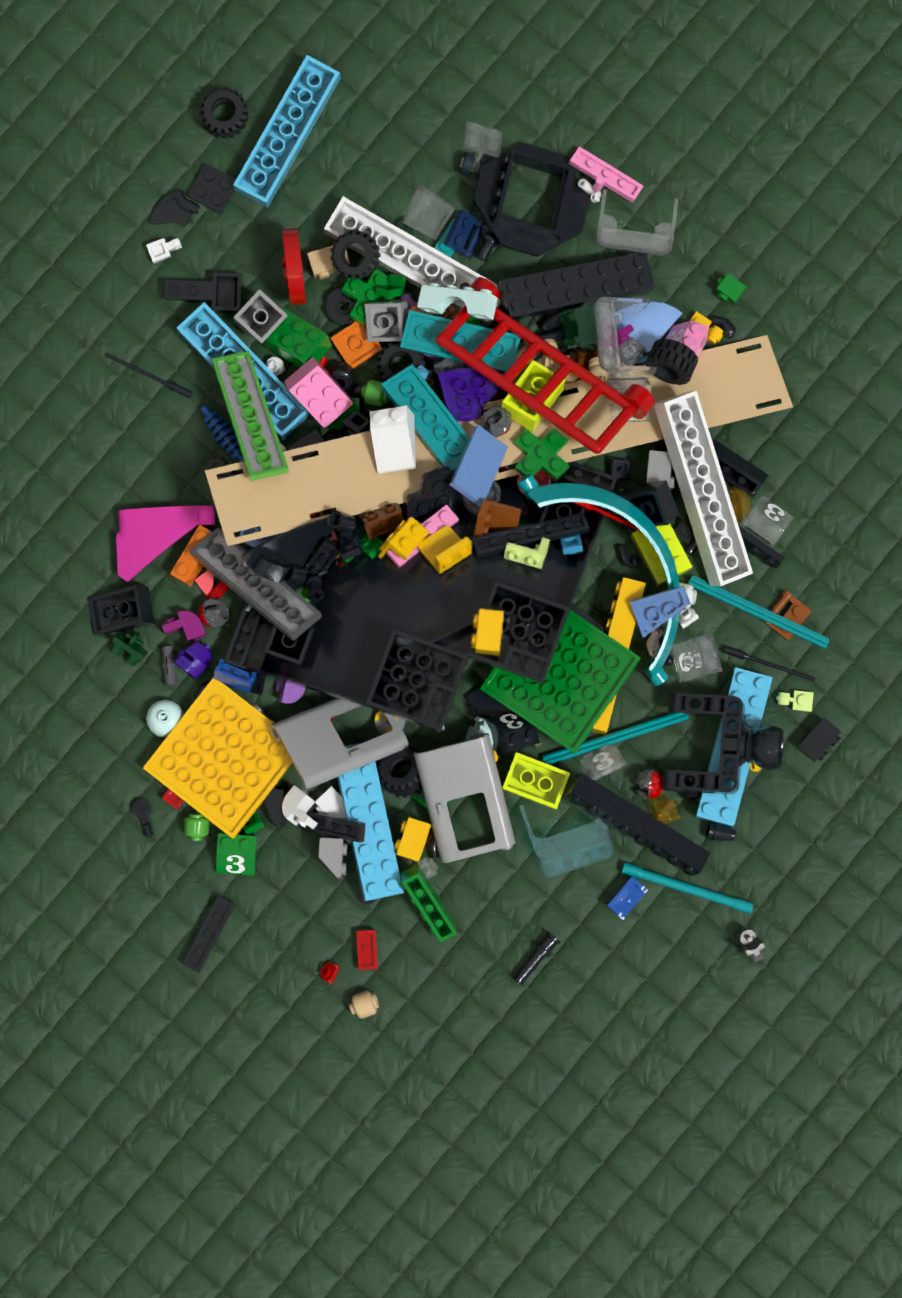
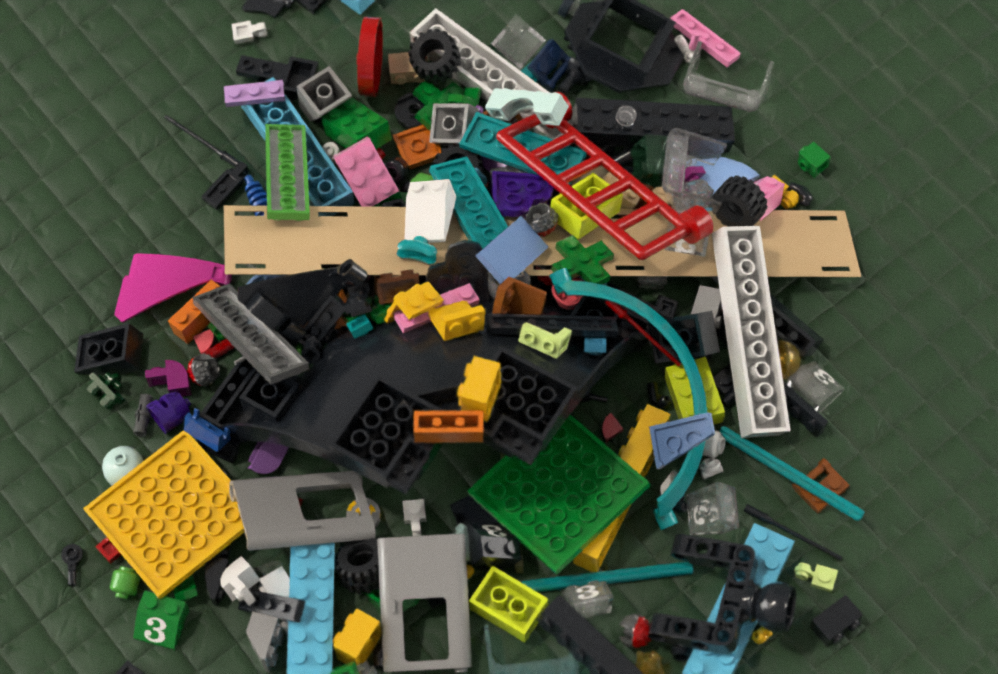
camera: 15 degrees right, 20 degrees down
none -> black hinge [201,161,249,211]
none -> lavender plate [224,80,285,107]
none -> teal plate [346,314,373,339]
none -> teal piece [397,236,437,265]
none -> orange brick [414,411,483,443]
none -> coral tile [602,413,623,442]
none -> clear tile [616,105,637,126]

